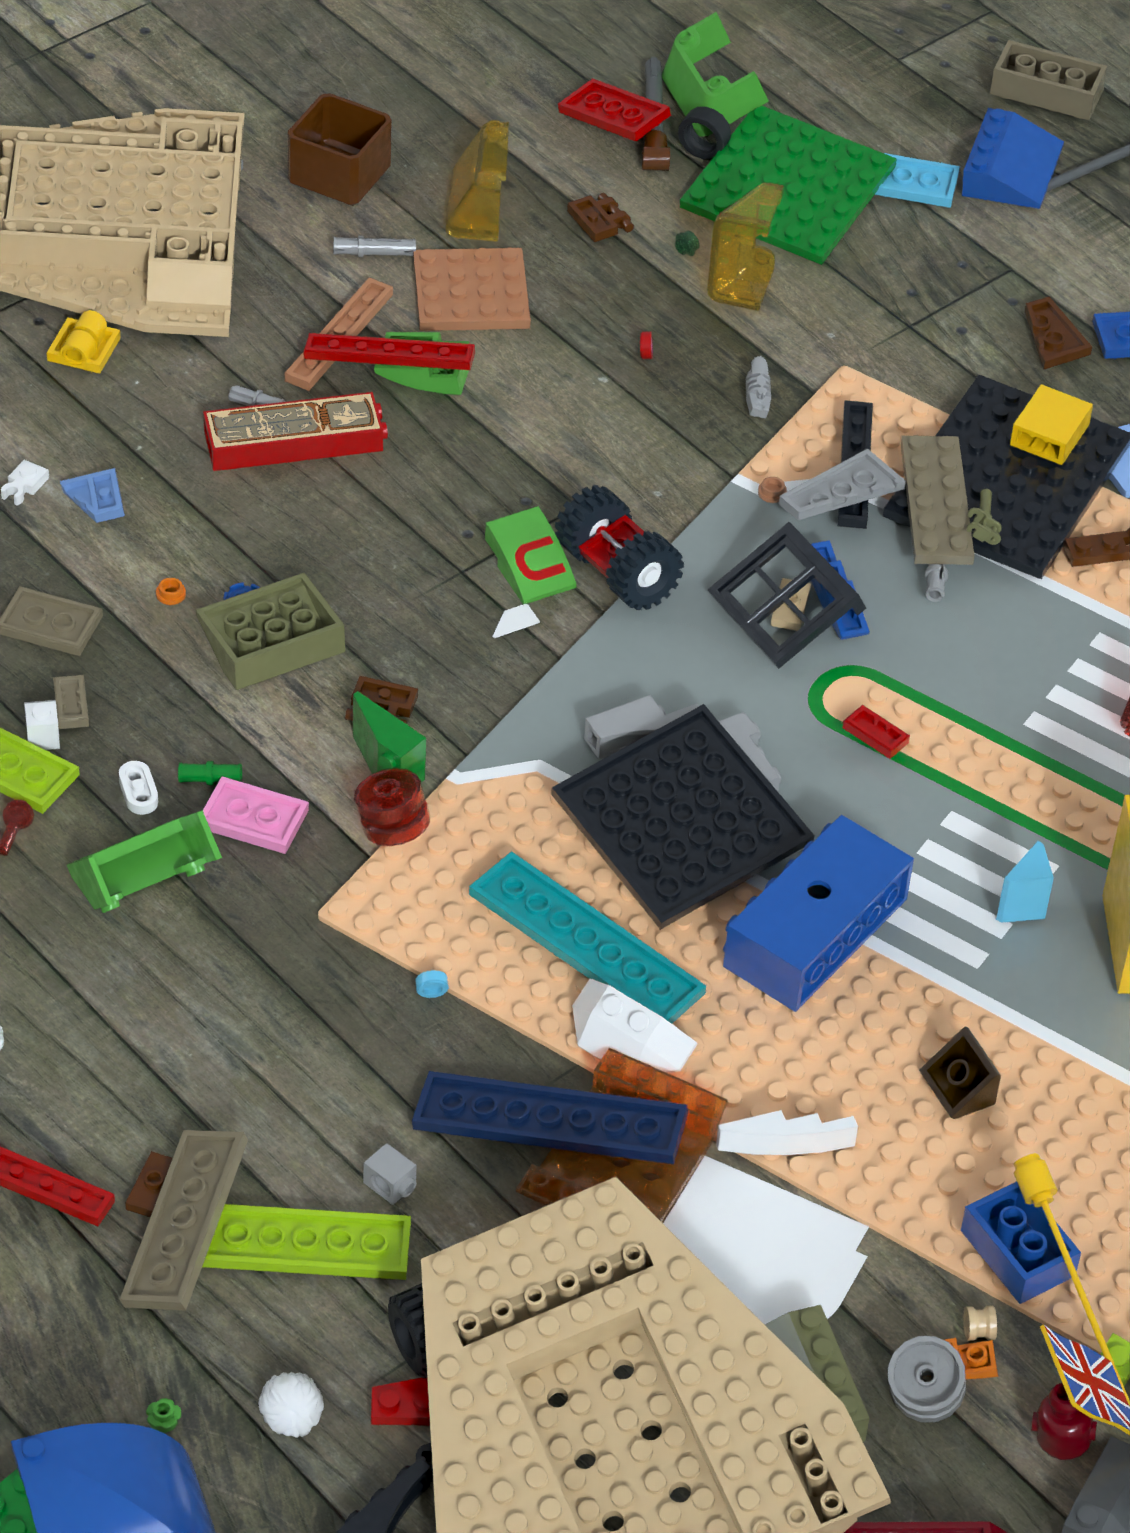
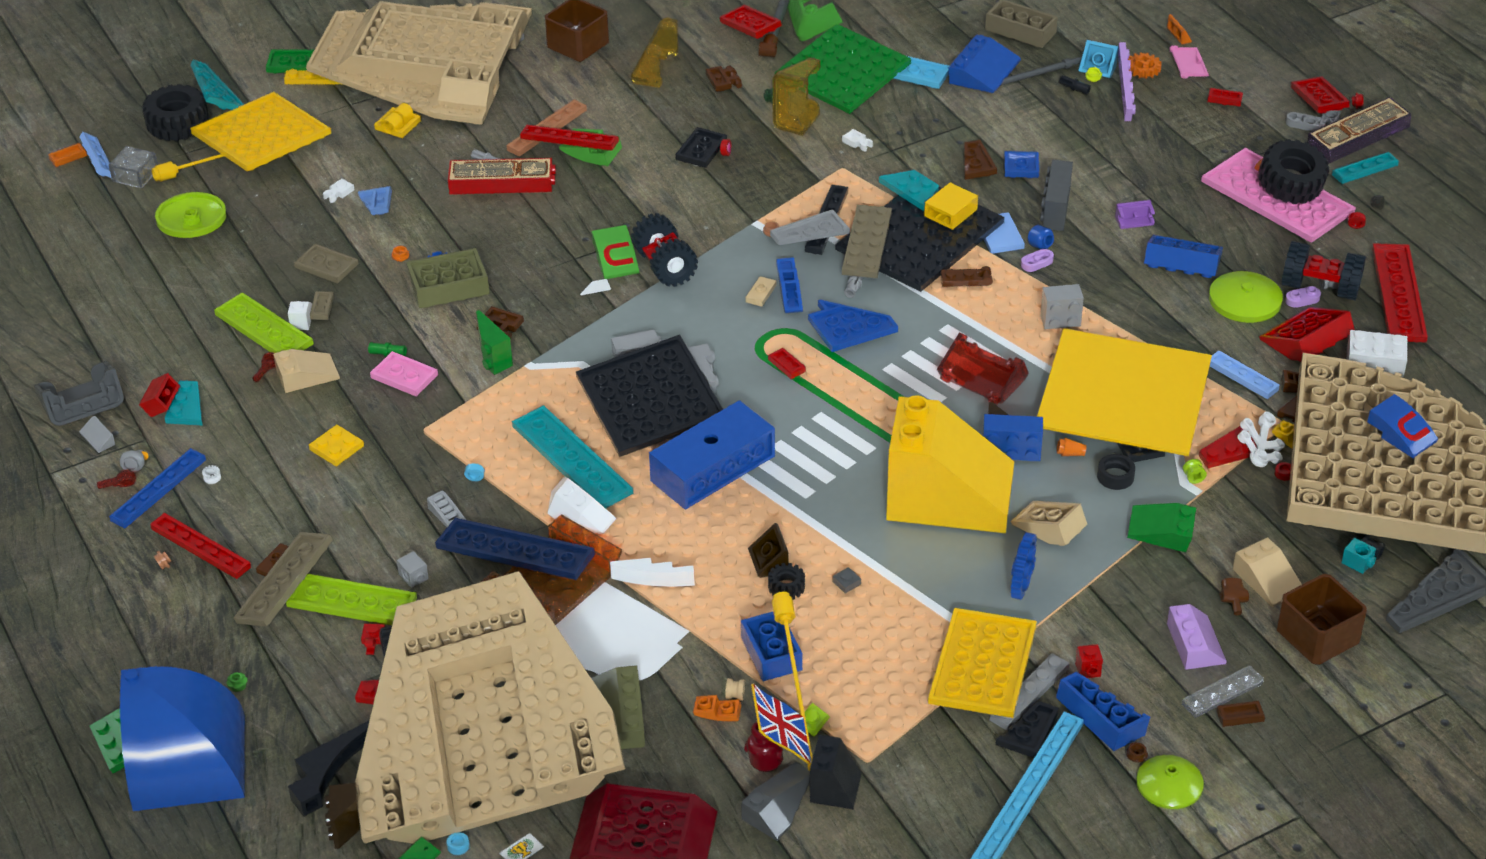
camera: 15 degrees right, 5 degrees down
bright green windscreen [67,810,222,913] -> none
white plate [119,761,158,815] -> none
white hair [258,1372,324,1438] -> none
light grey pin [333,235,416,257] -> none
clear red wheel [354,768,430,846] -> none
nougat plate [413,248,531,331] -> none
black tyre [678,107,731,159] -> none
black window [708,522,866,669] -> none
light grey hinge [745,356,771,418] -> none
light grey wheel [888,1336,966,1422] -> none
olive piece [967,489,1001,545] -> none
medium azure slope [996,841,1054,923] -> none
none -> tan slope [273,349,340,393]
none -> yellow plate [309,424,364,466]
none -> red plate [361,624,385,655]
none -> light grey slope [427,490,466,527]
none -> black plate [675,127,727,168]
none -> black tyre [768,563,805,600]
none -> blue wing [808,300,898,352]
none -> dark grey plate [832,567,861,593]
none -> white plate [842,129,873,151]
none -> teal wing [879,170,939,211]

